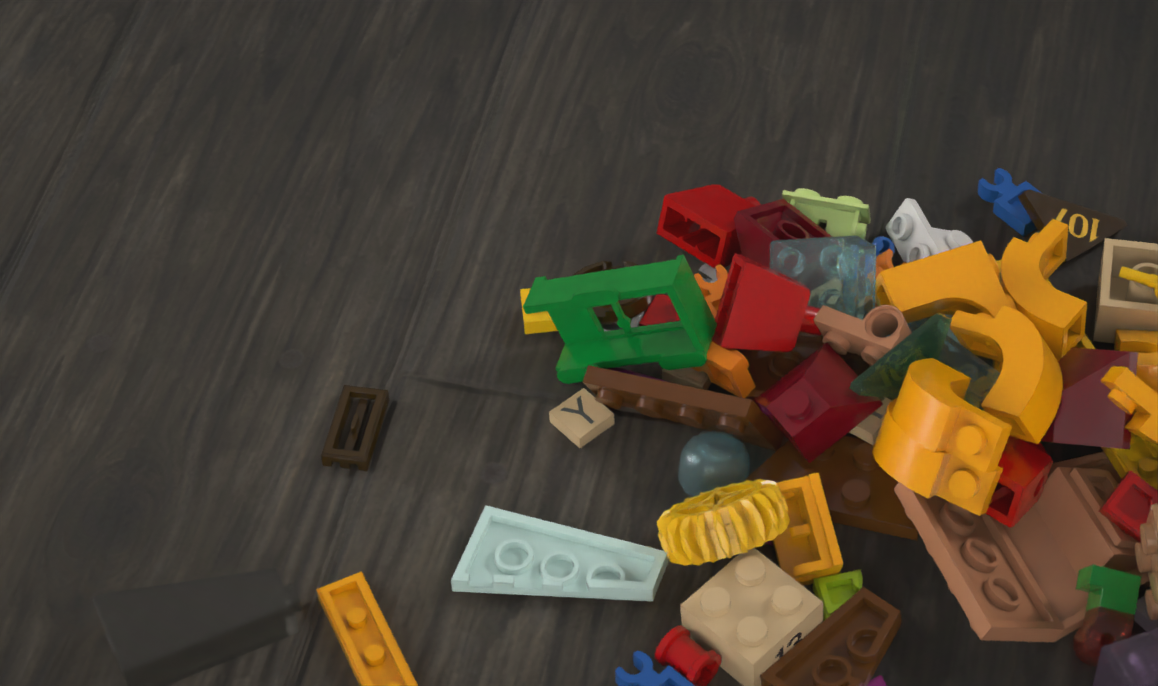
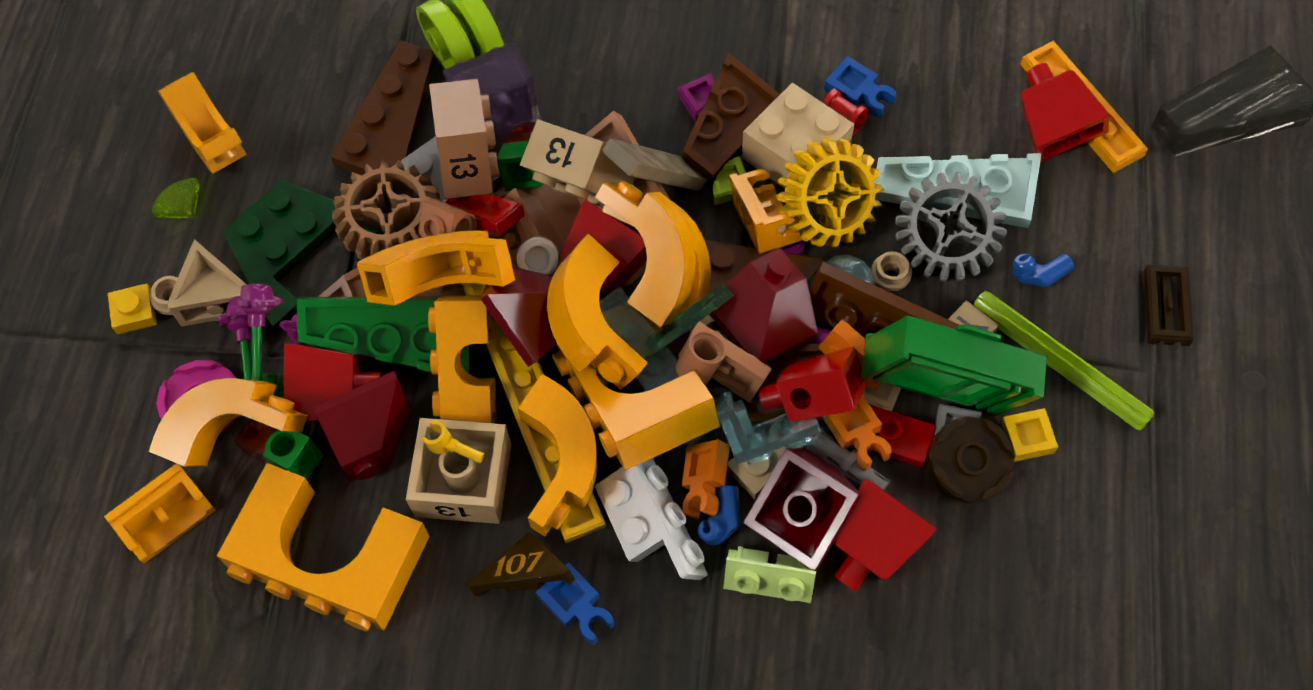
camera: 175 degrees right, 15 degrees up
none -> white tile [517,237,559,275]
none -> tan brick [520,119,635,208]
none -> dark tan tile [602,138,707,191]
none -> tan plate [871,251,912,291]
none -> light grey gear [895,172,1007,282]
none -> lime axle [973,291,1154,430]
none -> blue arm [1012,253,1075,288]
none -> red torso [1021,63,1109,162]

